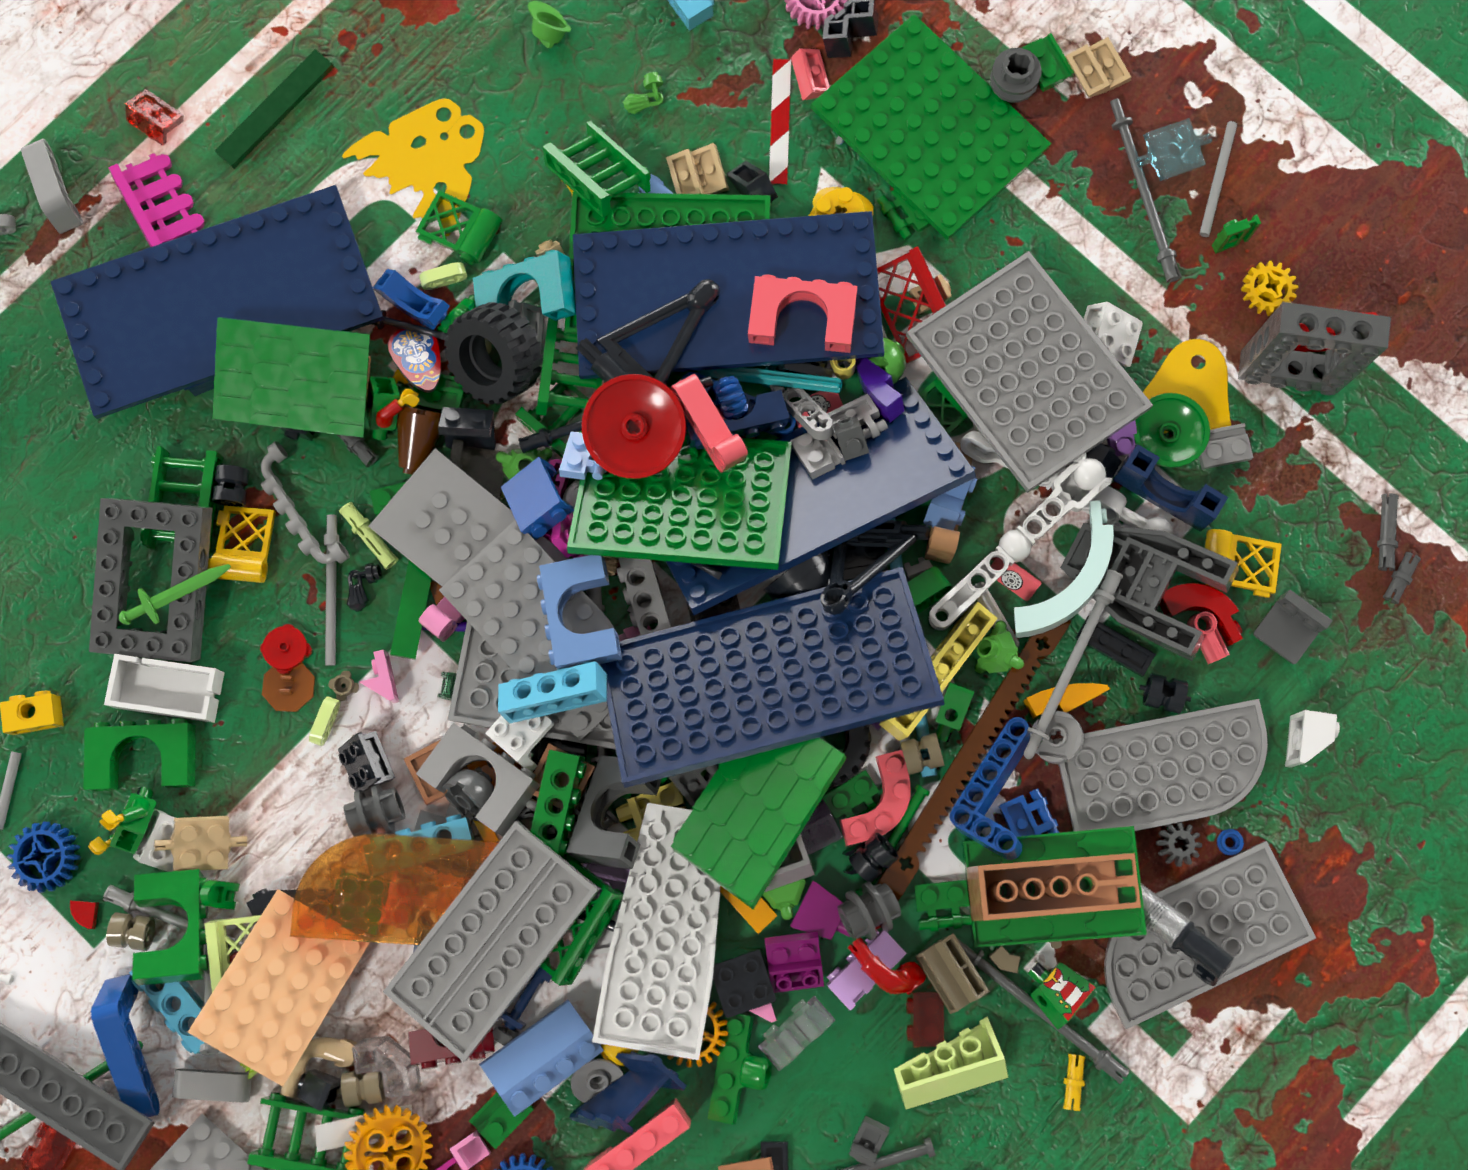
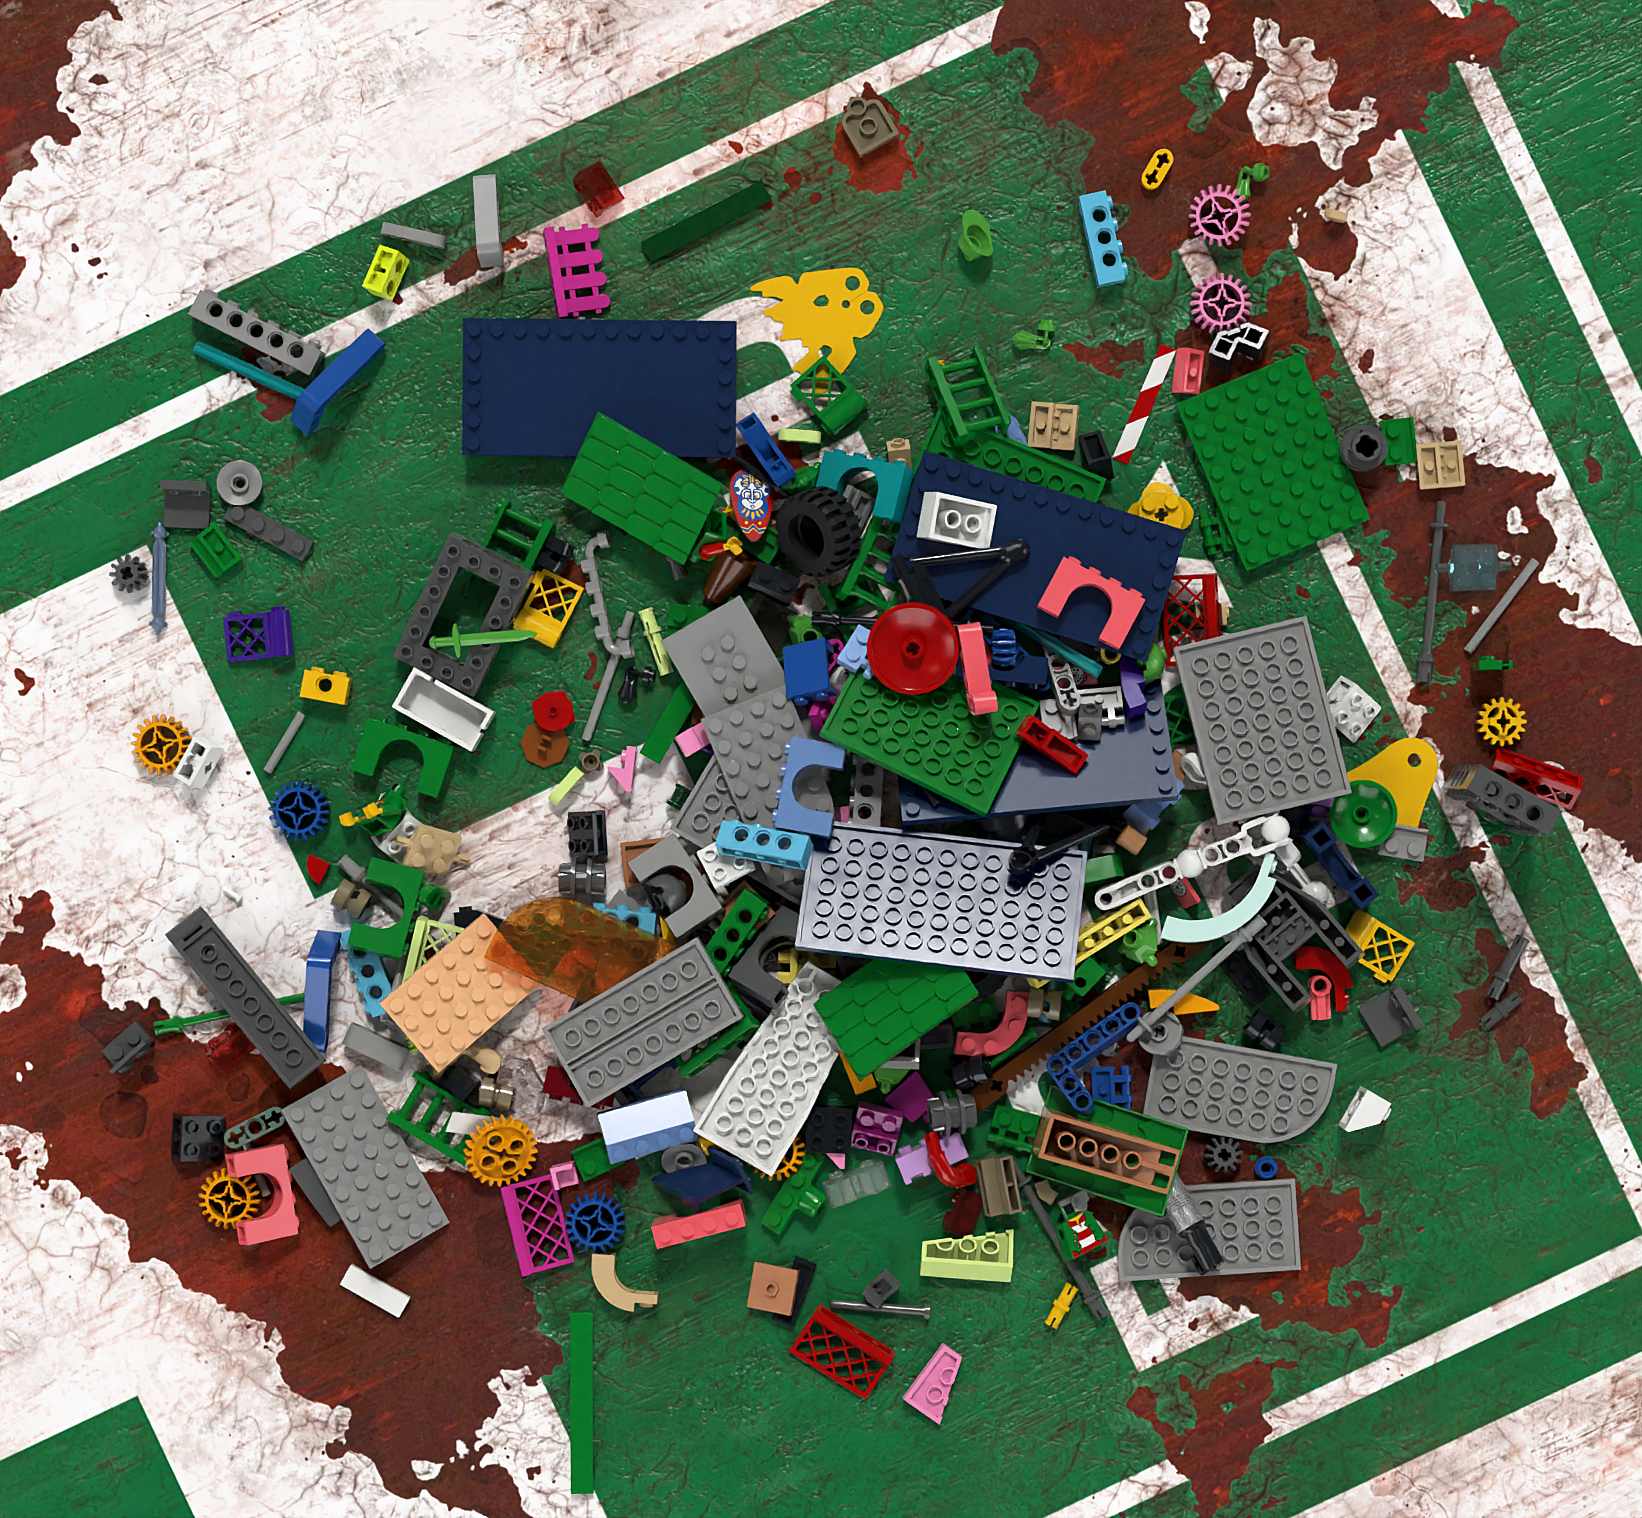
camera: 10 degrees right, 10 degrees up
none -> white slope [917,492,997,549]
none -> red slope [1014,715,1089,774]

